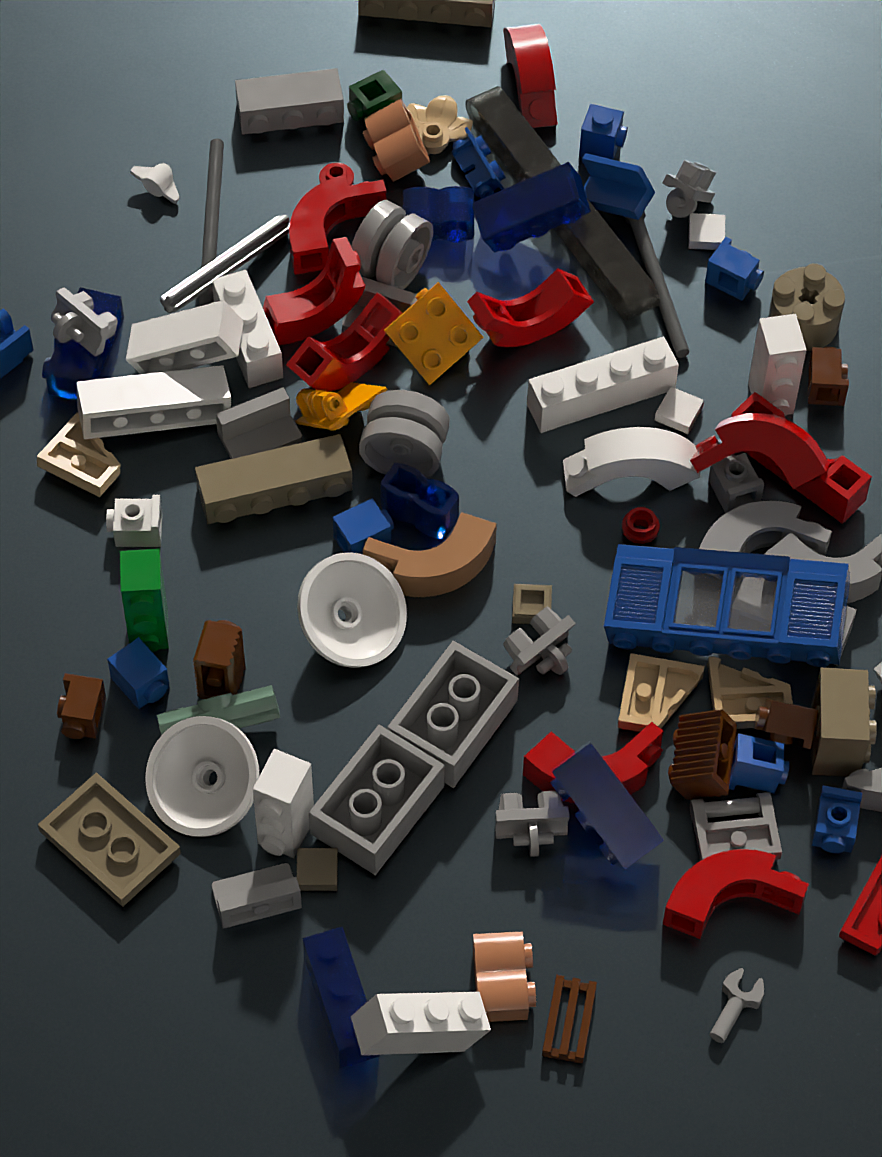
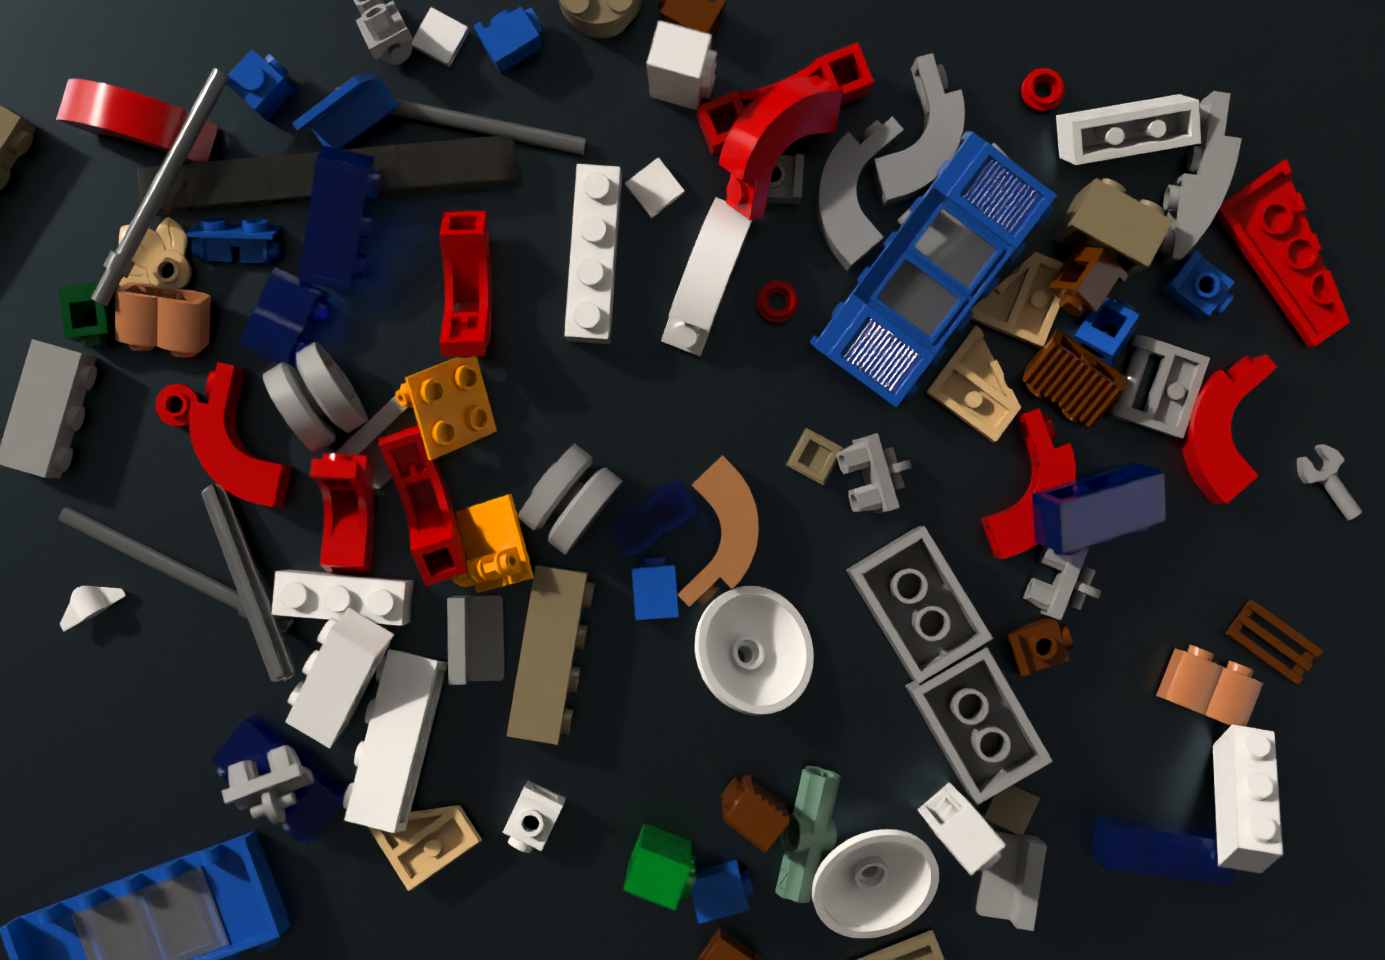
camera: 65 degrees left, 30 degrees up
none -> dark grey bar [91,68,229,306]
none -> reddish brown brick [1001,617,1073,677]

